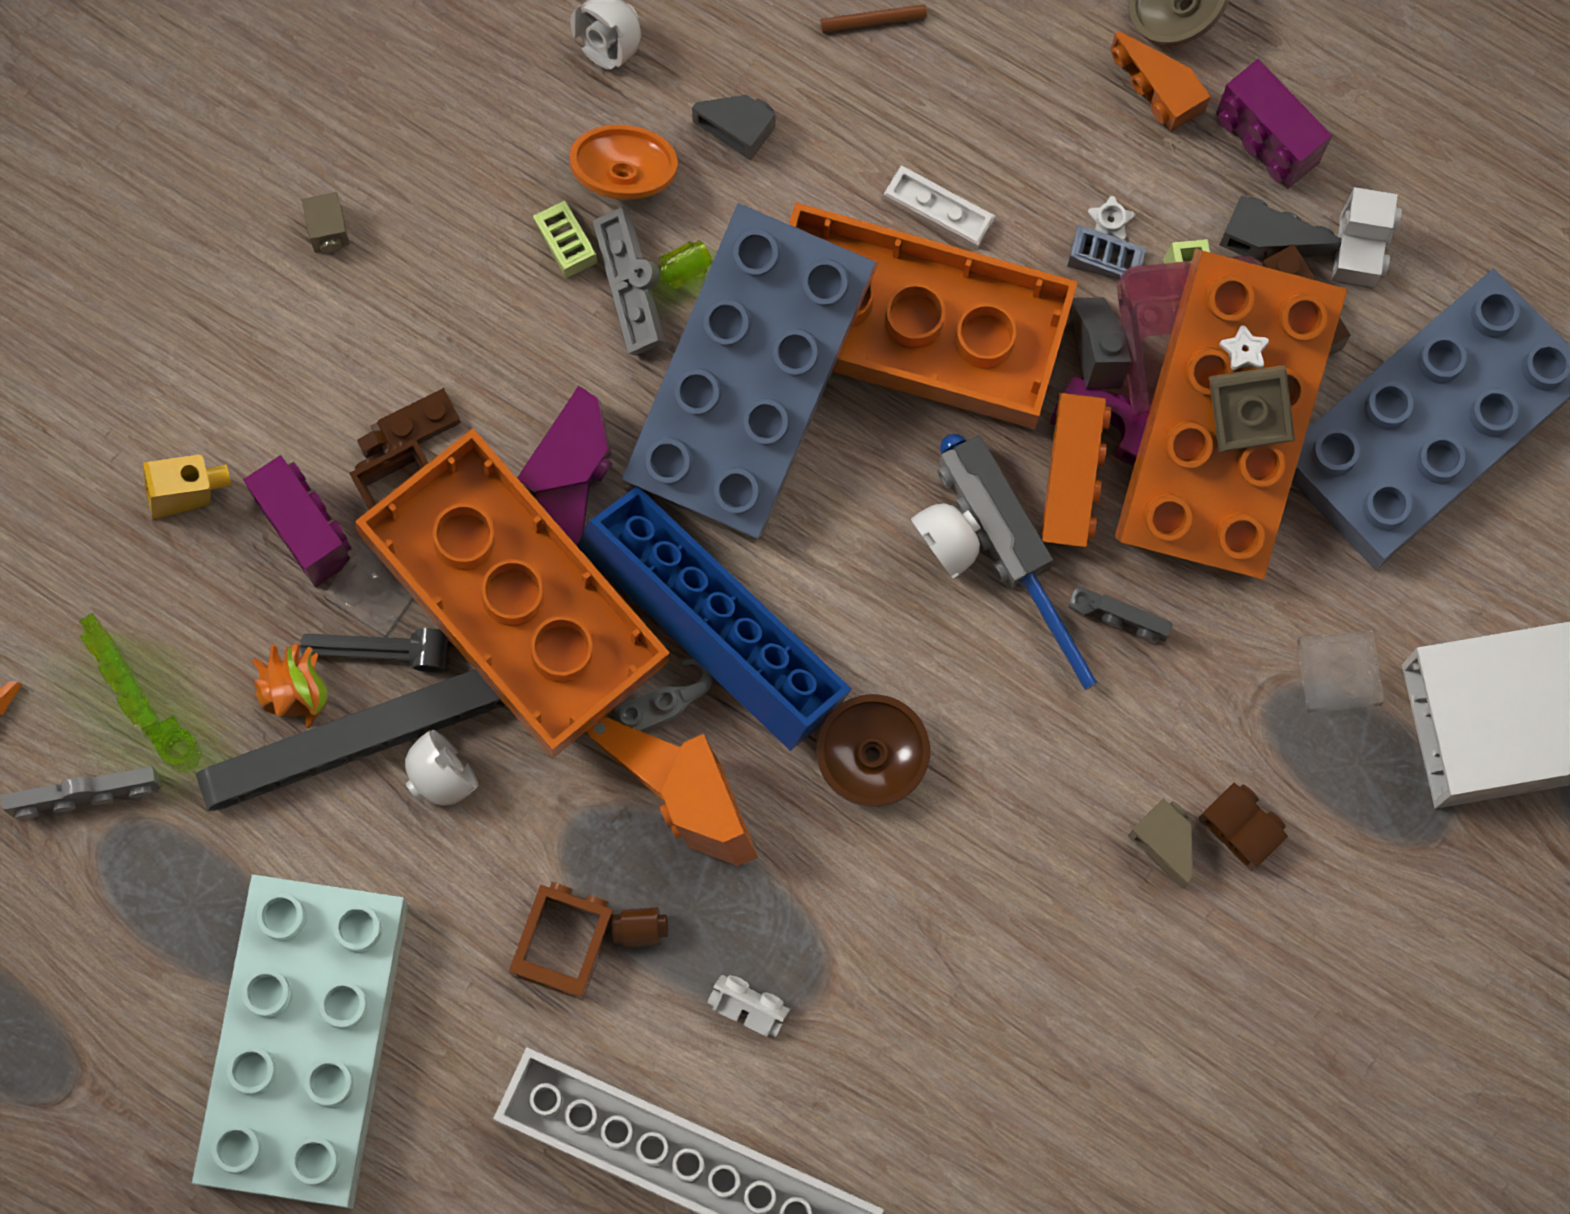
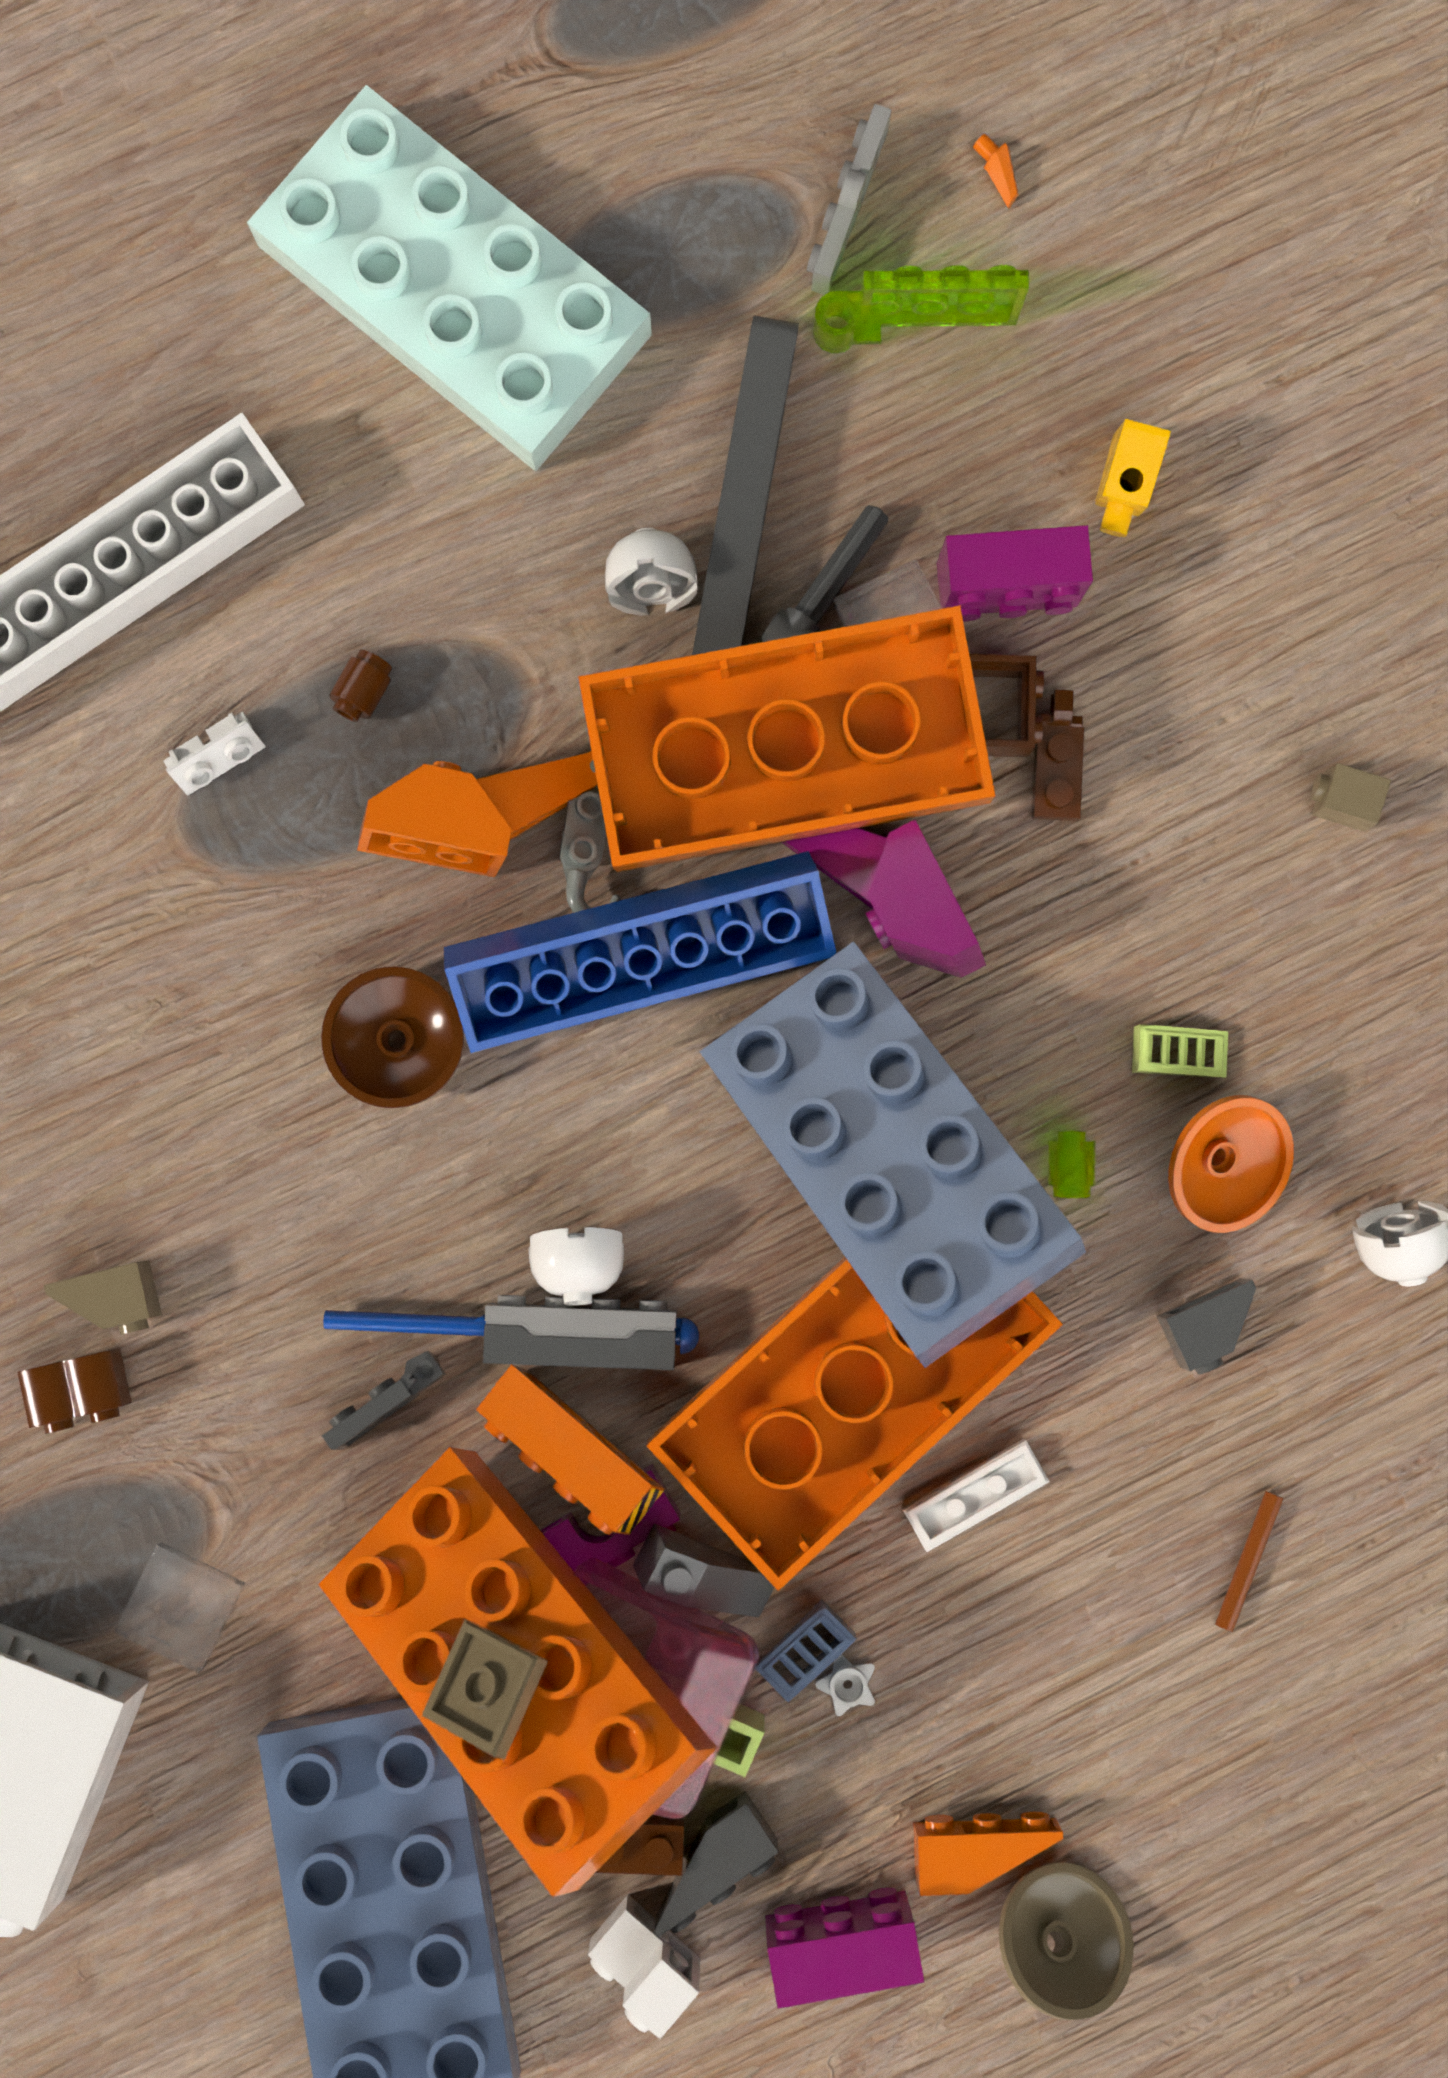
camera: 120 degrees right, 10 degrees up
orange hair [252,644,328,729] -> none
dark orange window [509,882,614,1001] -> none
light grey hinge [593,207,666,356] -> none
white plate [1219,325,1269,370] -> none

